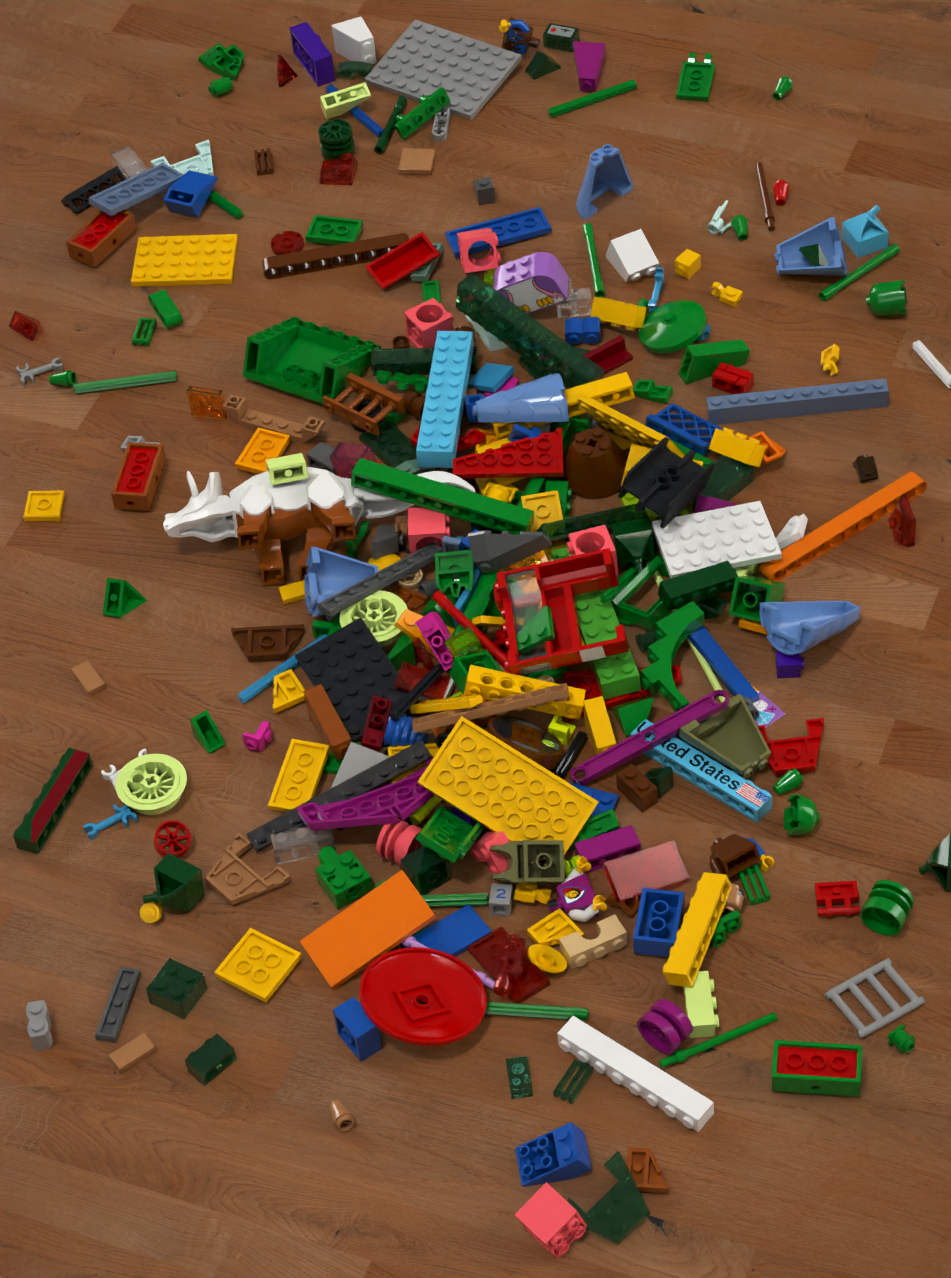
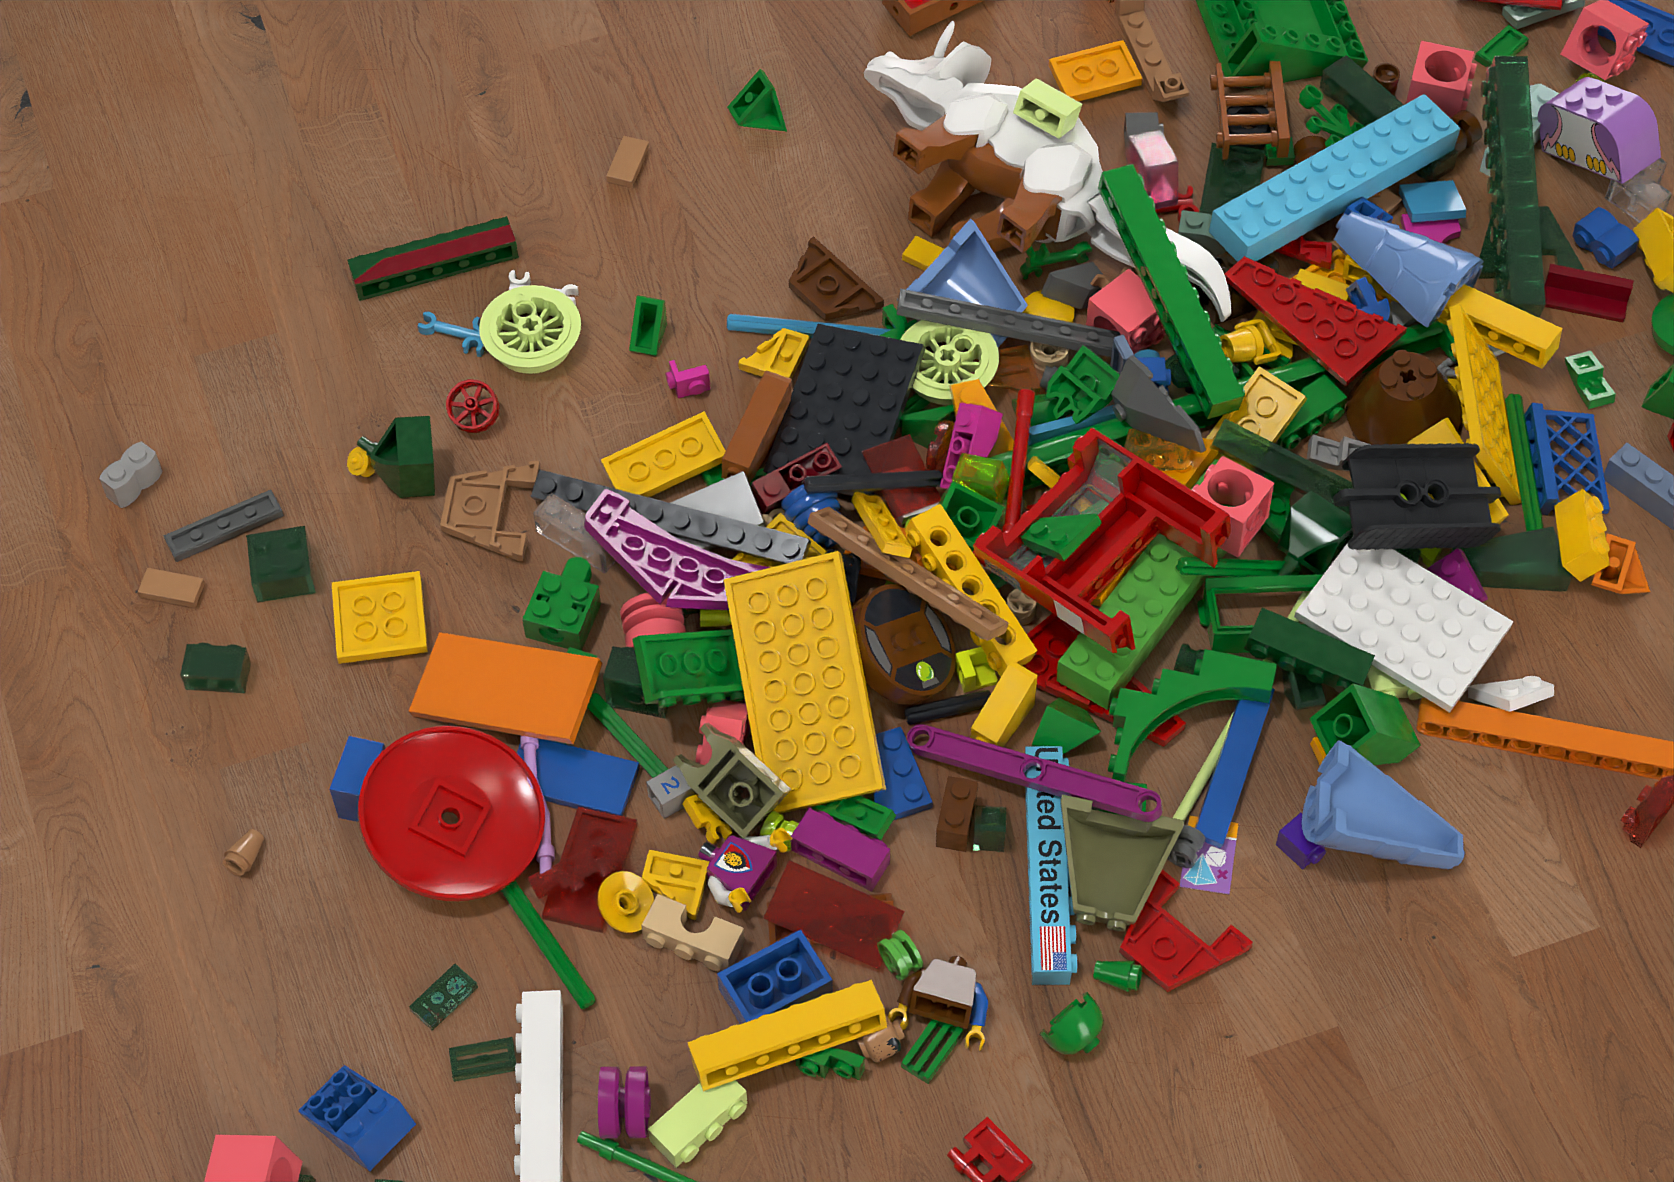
camera: 45 degrees right, 10 degrees up
none -> bright green wheel [877,929,923,981]
none -> light grey slope [1306,435,1371,471]

